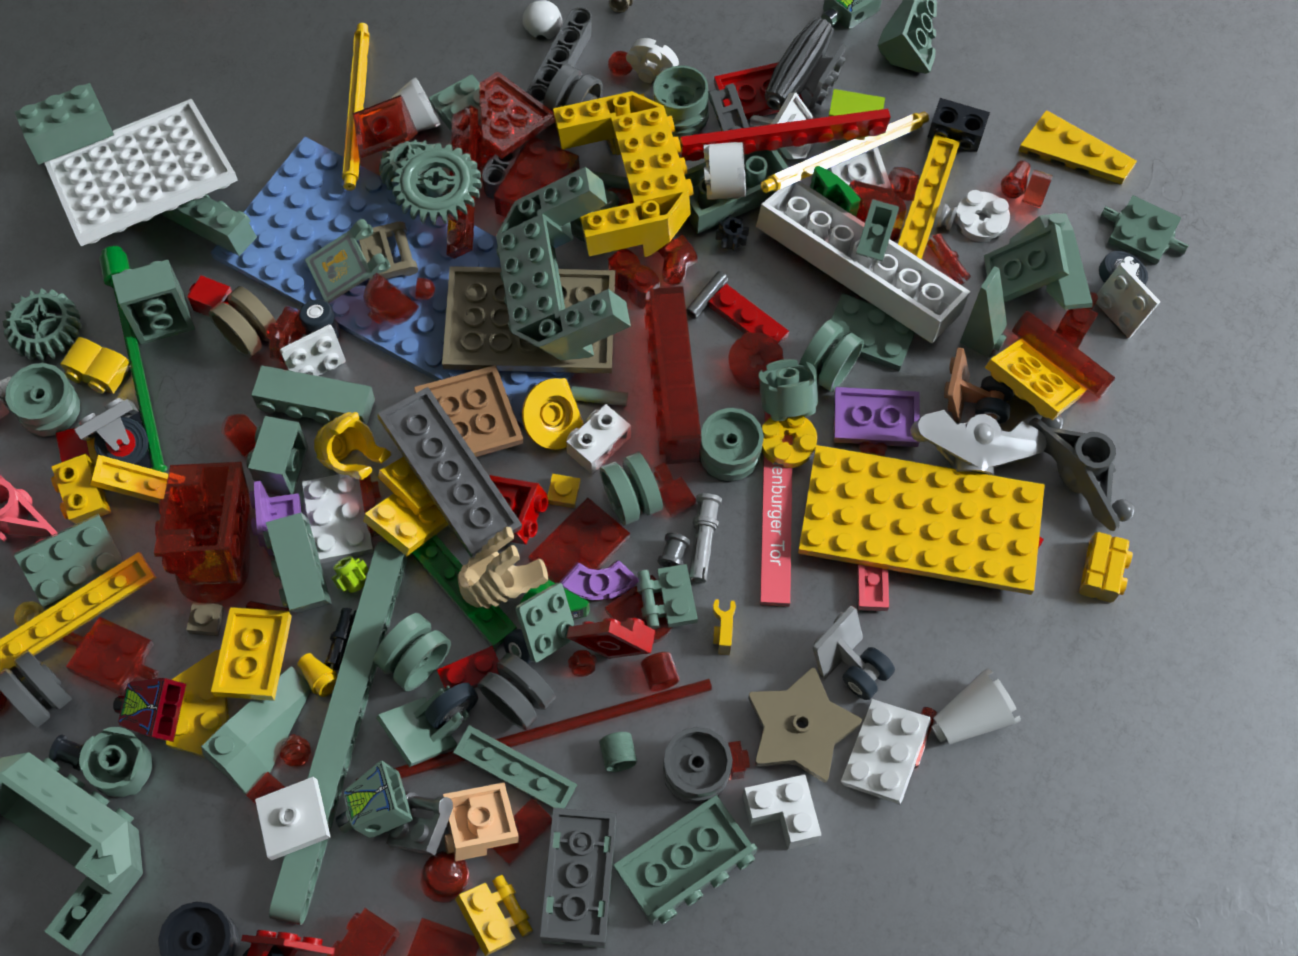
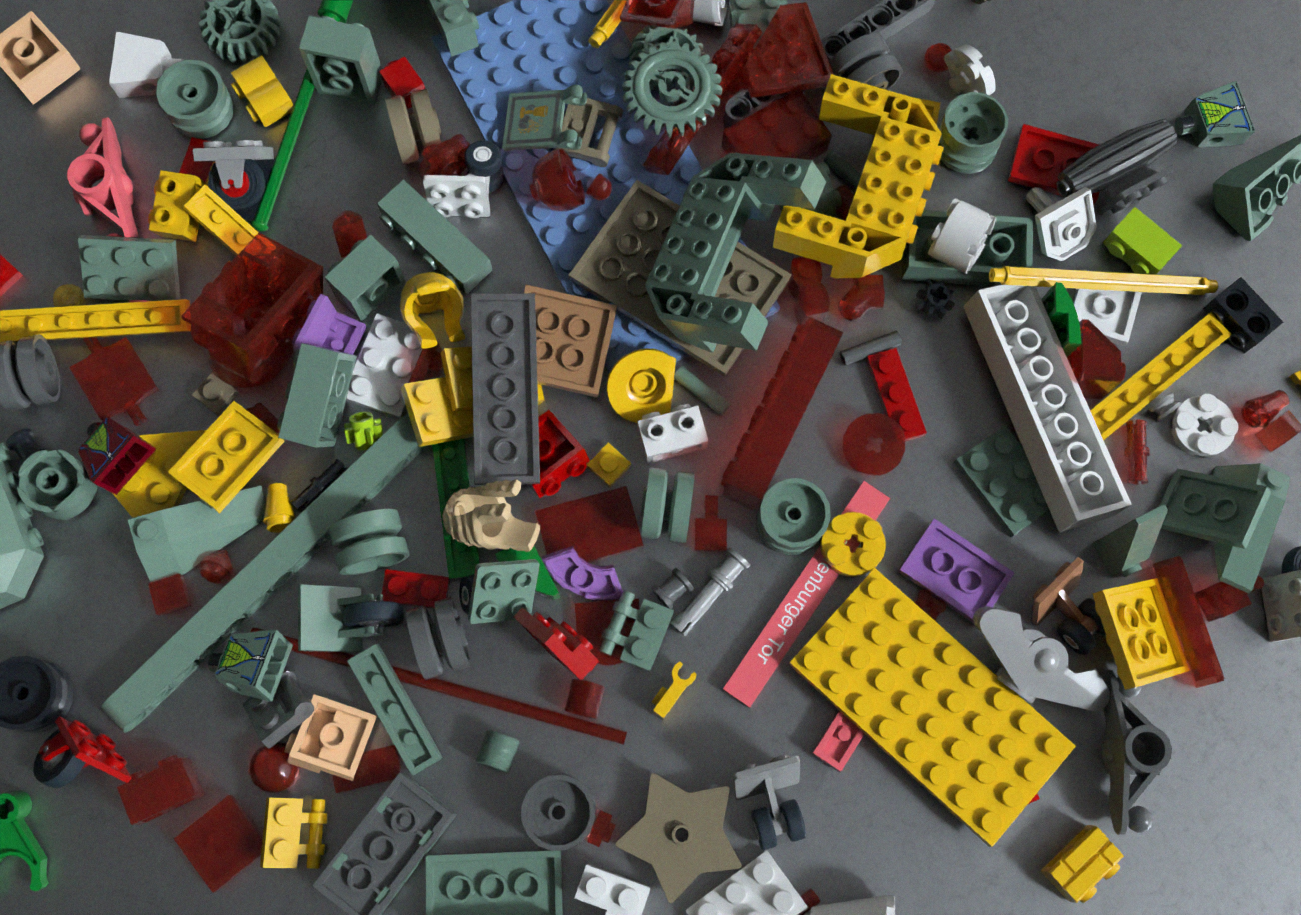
camera: 30 degrees right, 10 degrees up
white plate [255,777,331,860] -> none
clear red plate [568,650,597,676] -> none
red plate [678,108,891,161] -> none
dark grey plate [708,83,749,131] -> none
sand green brick [759,359,818,421] -> none
sand green wheel [799,320,865,392] -> none
sand green slope [856,199,899,262] -> none
clear red plate [888,167,920,201] -> none

